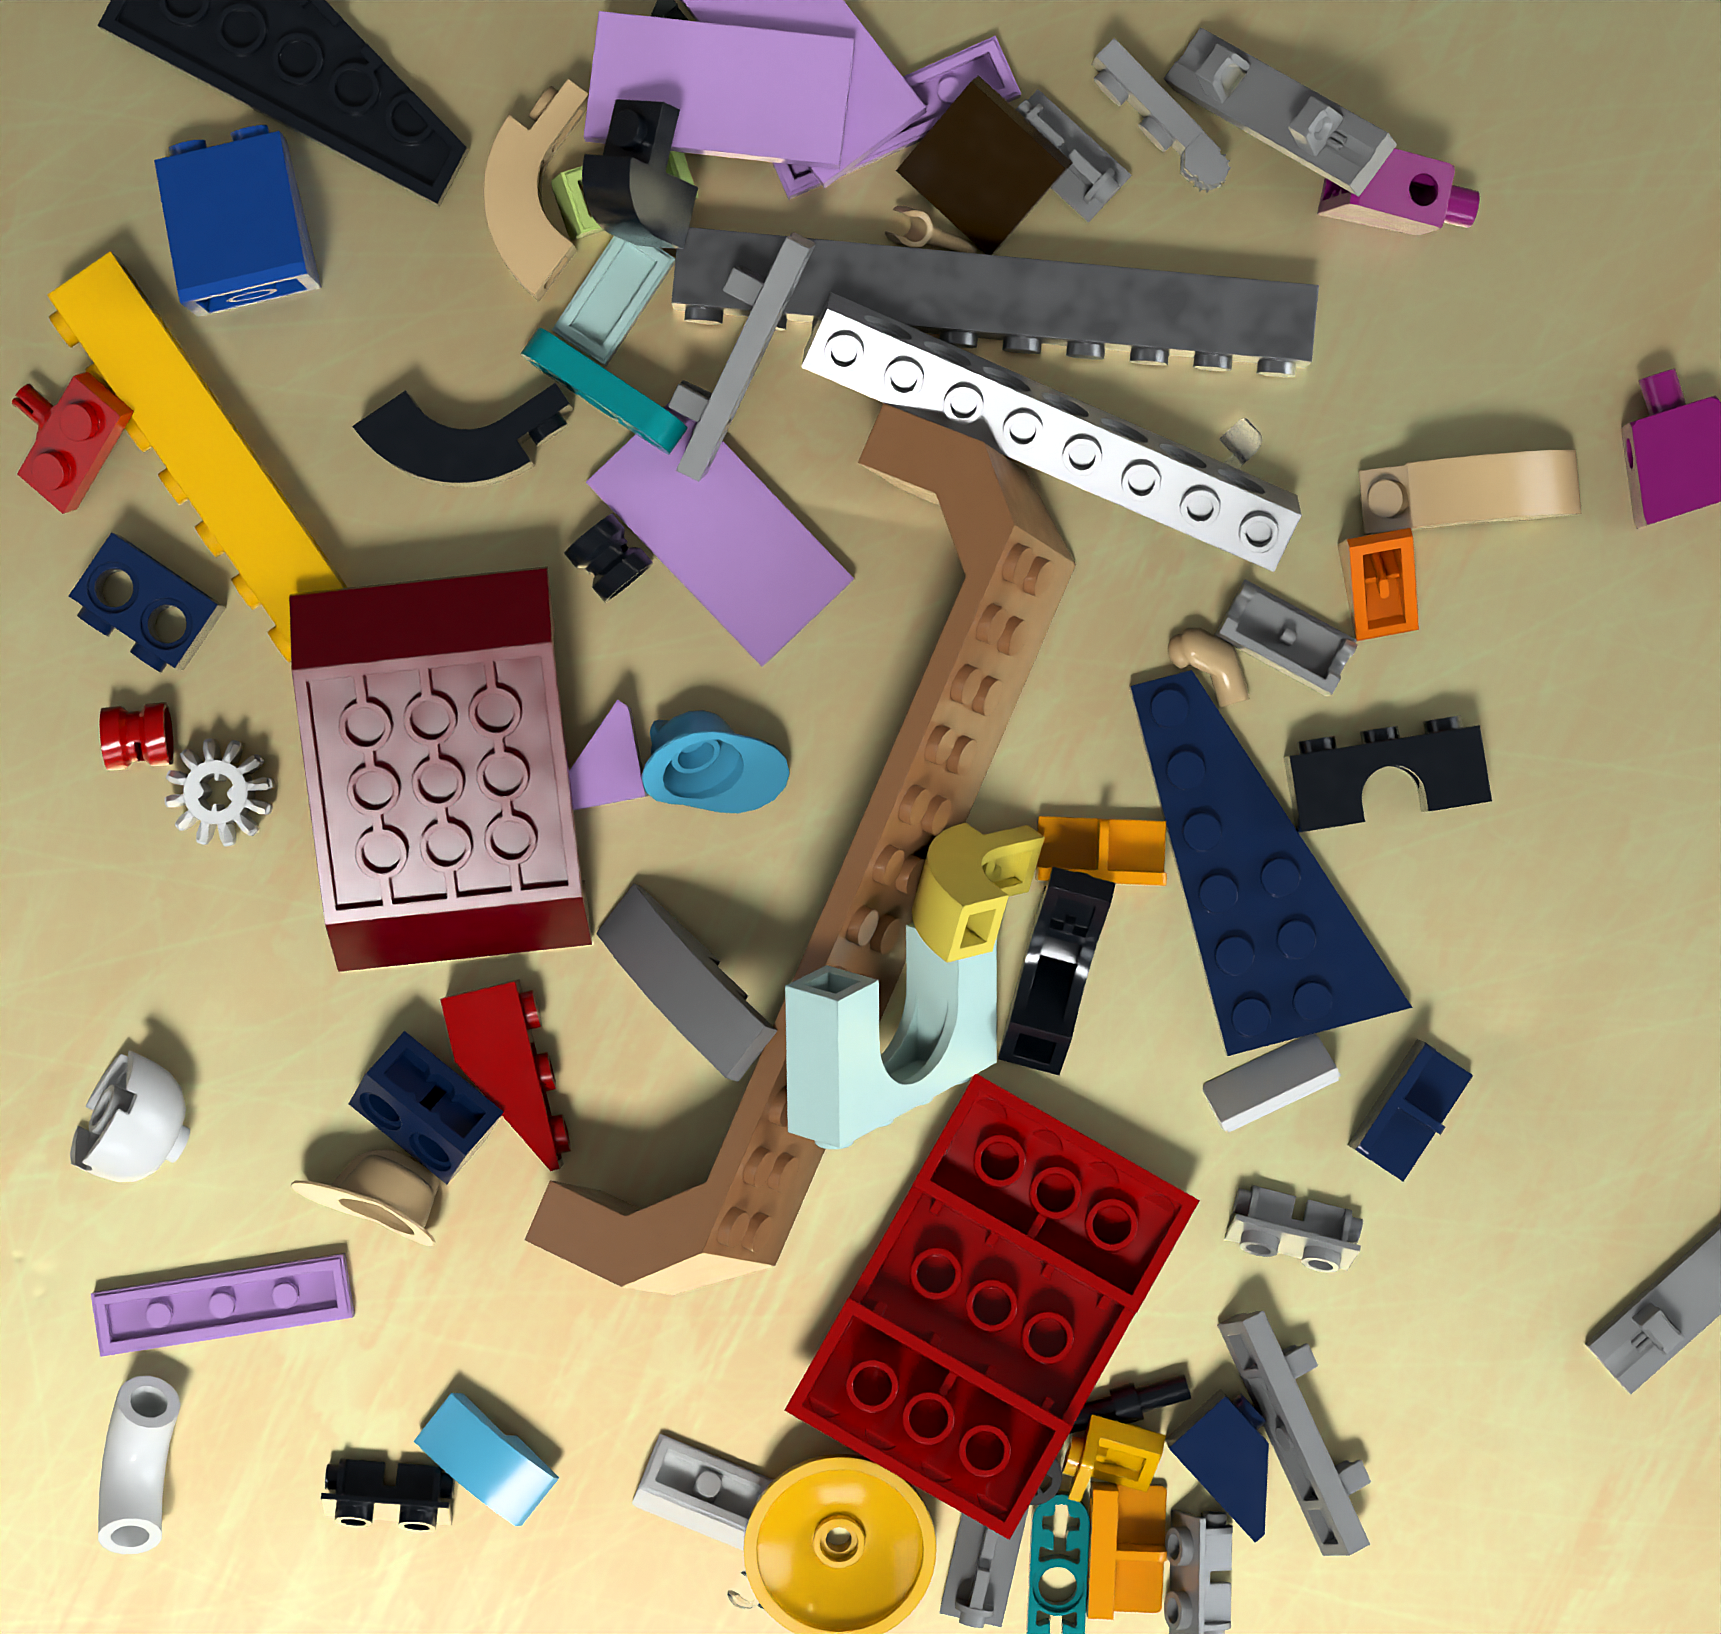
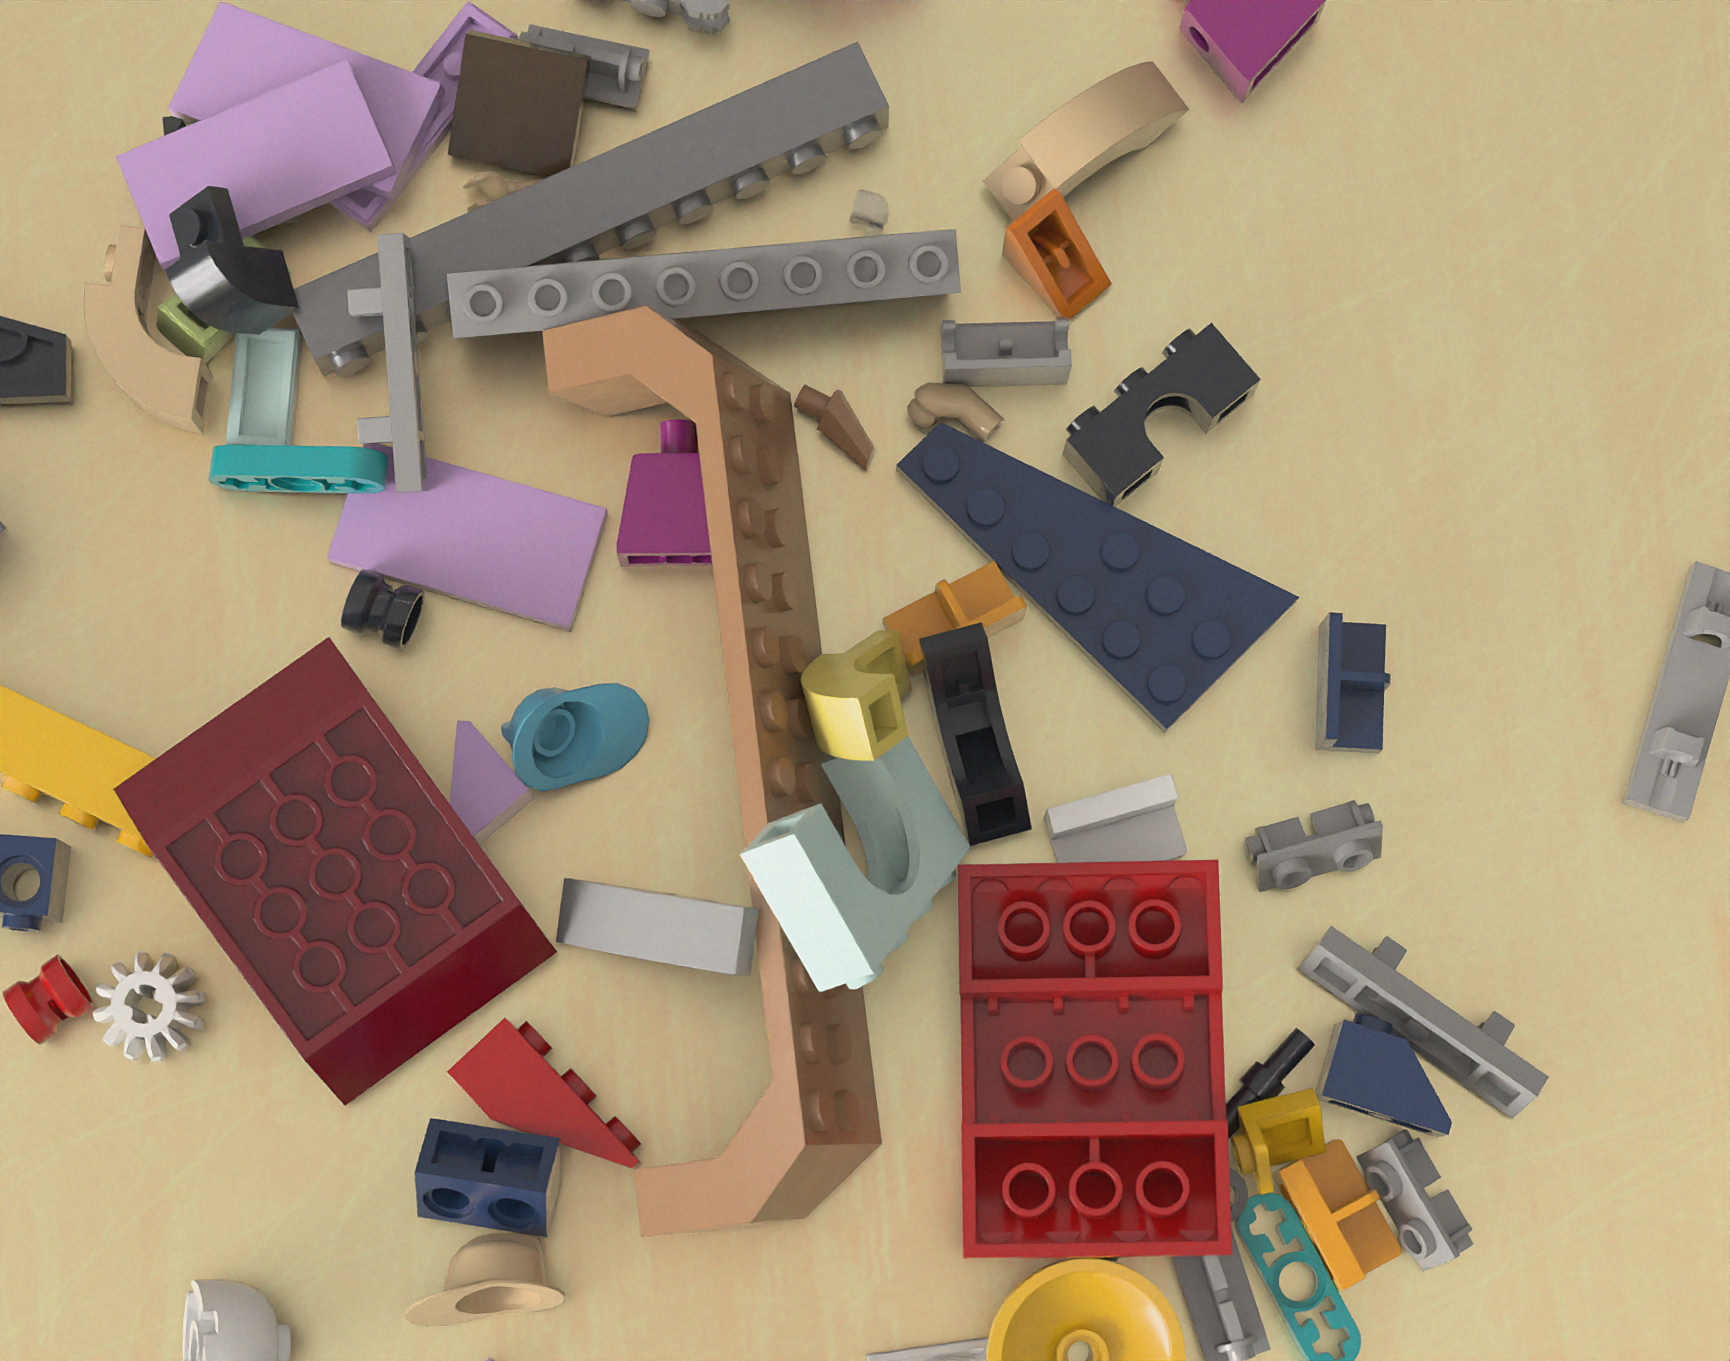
camera: 35 degrees left, 10 degrees down
black arch [352,383,573,487] -> none
white slope [1203,1034,1341,1132] -> none
none -> magenta torso [617,419,713,567]
none -> medium nougat bar [794,385,875,470]
none -> white panel [1043,774,1187,863]

